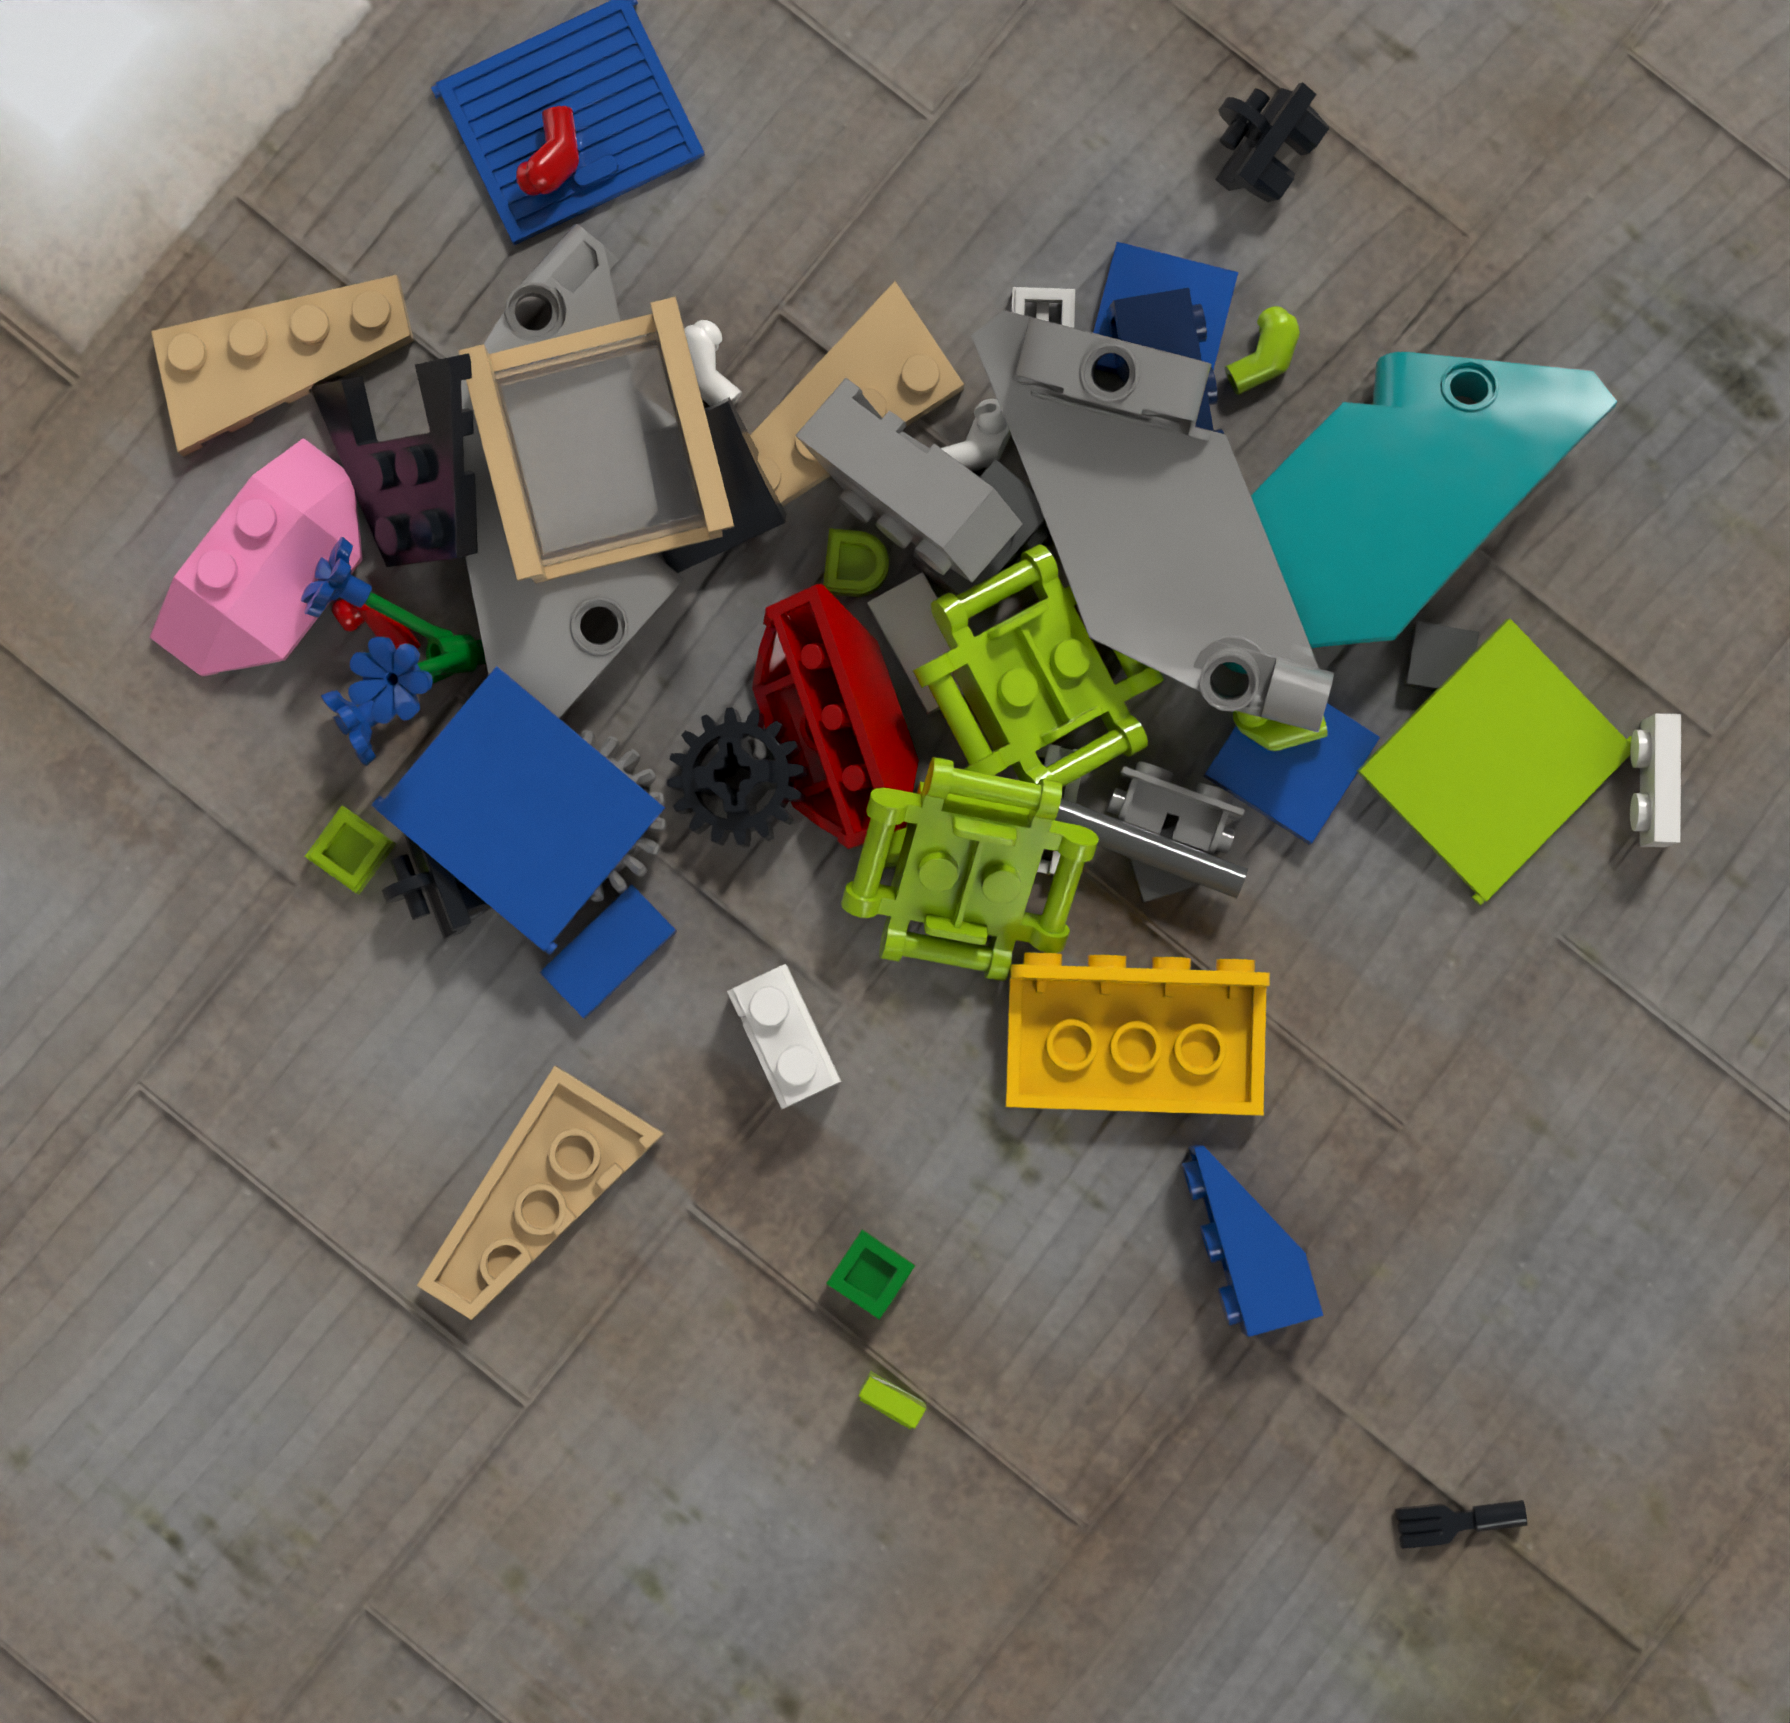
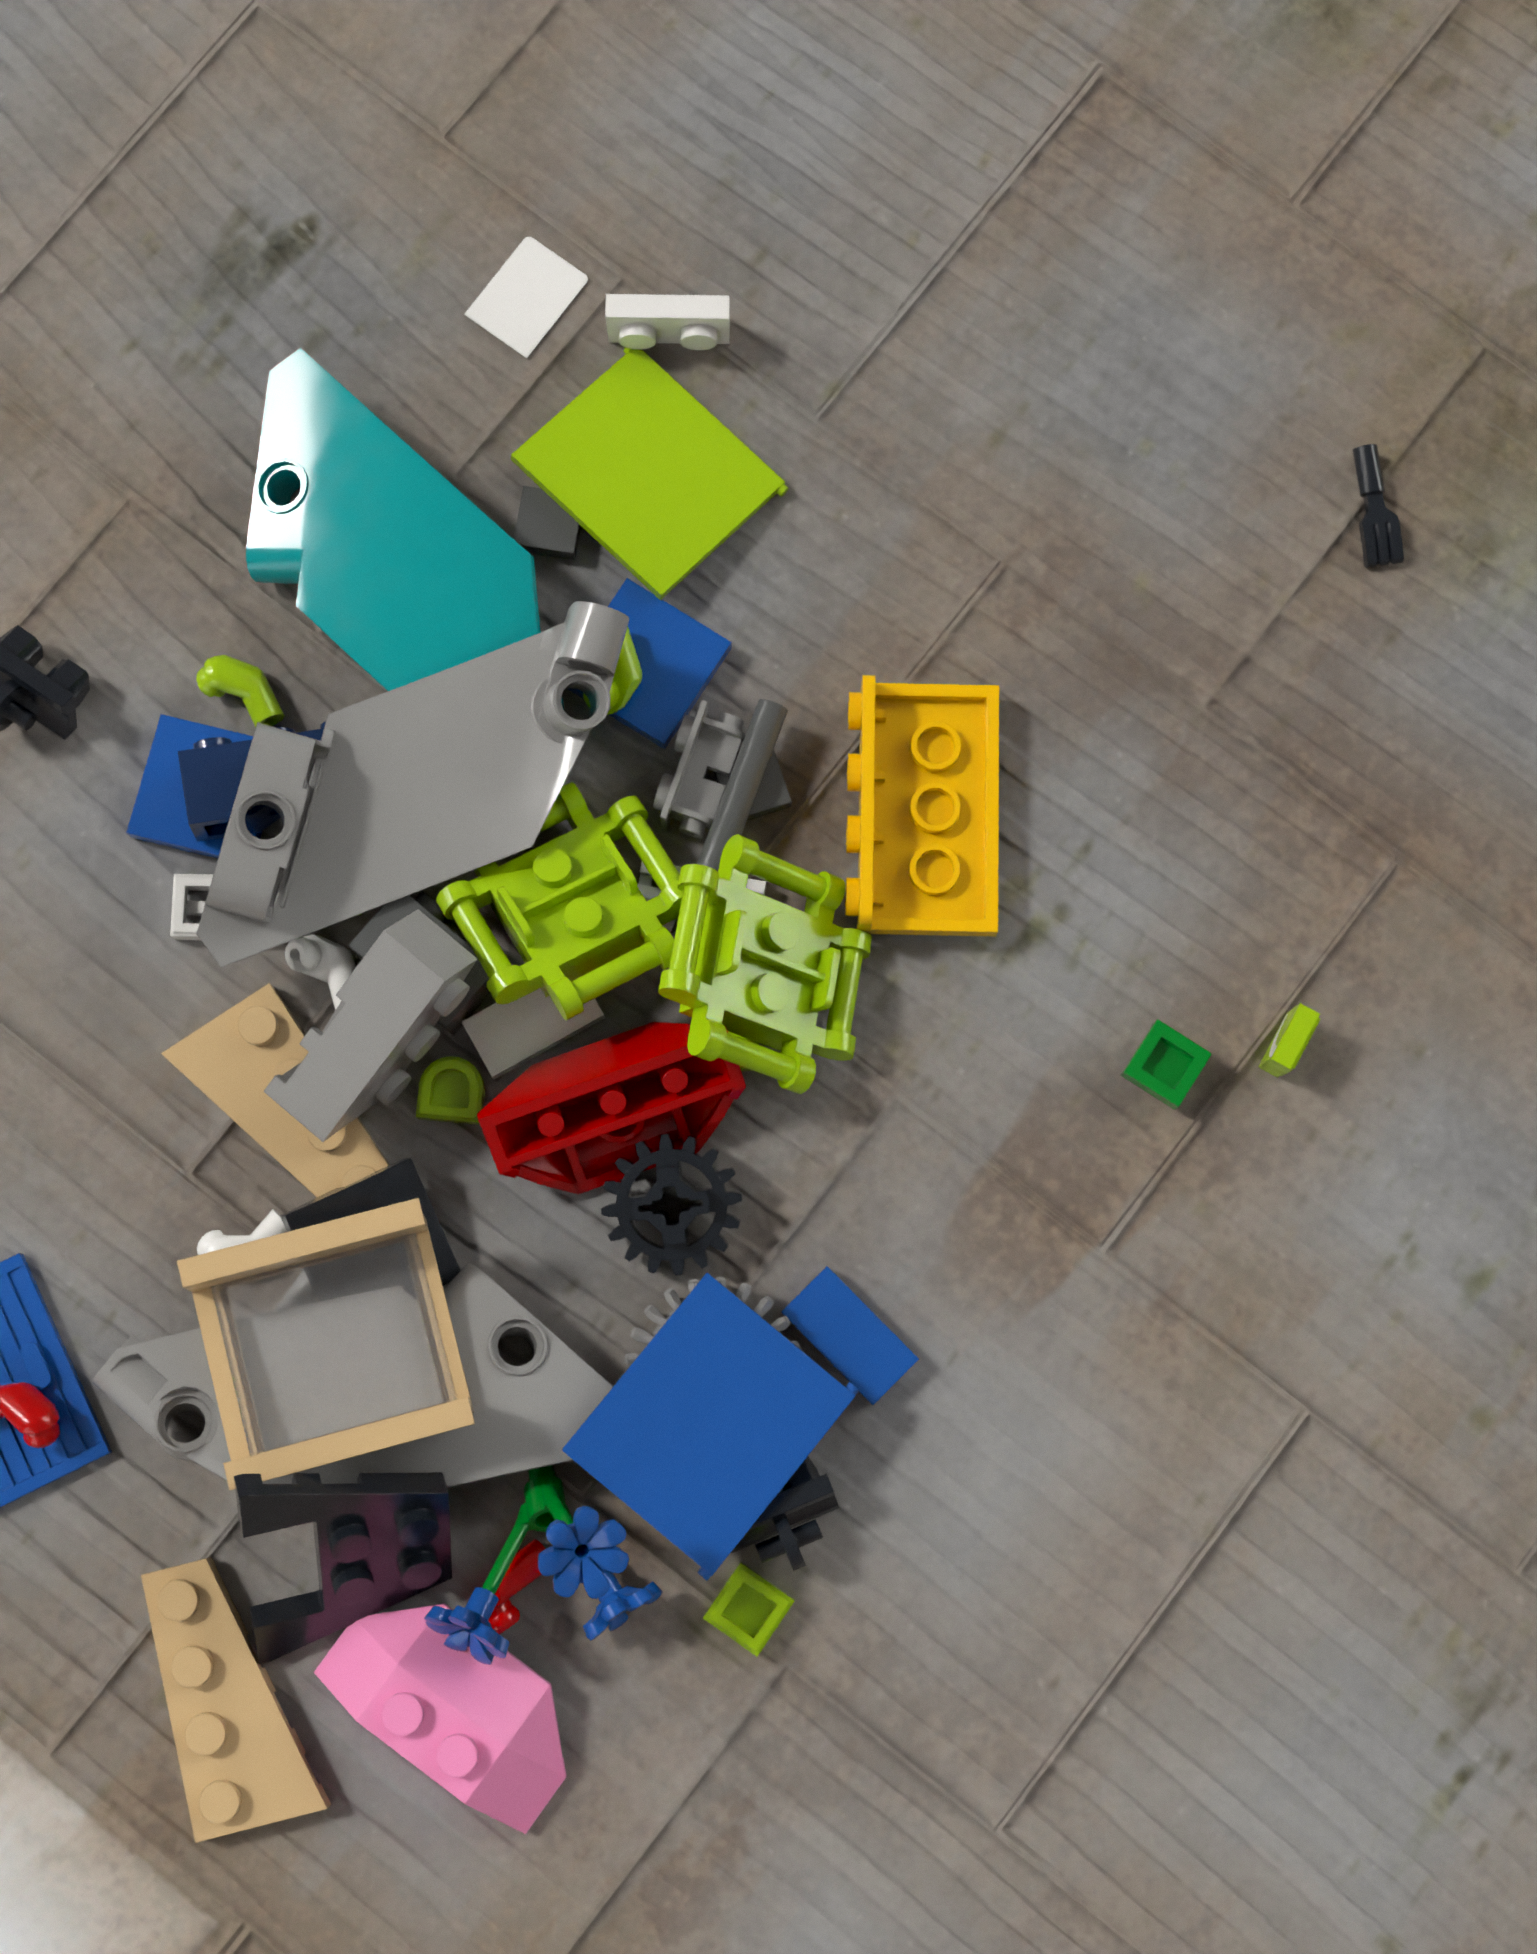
camera: 95 degrees left, 5 degrees down
tan wing [417,1066,665,1320] -> none
white brick [727,964,842,1109] -> none
blue slope [1182,1145,1324,1337] -> none
none -> white sticker [464,237,588,358]

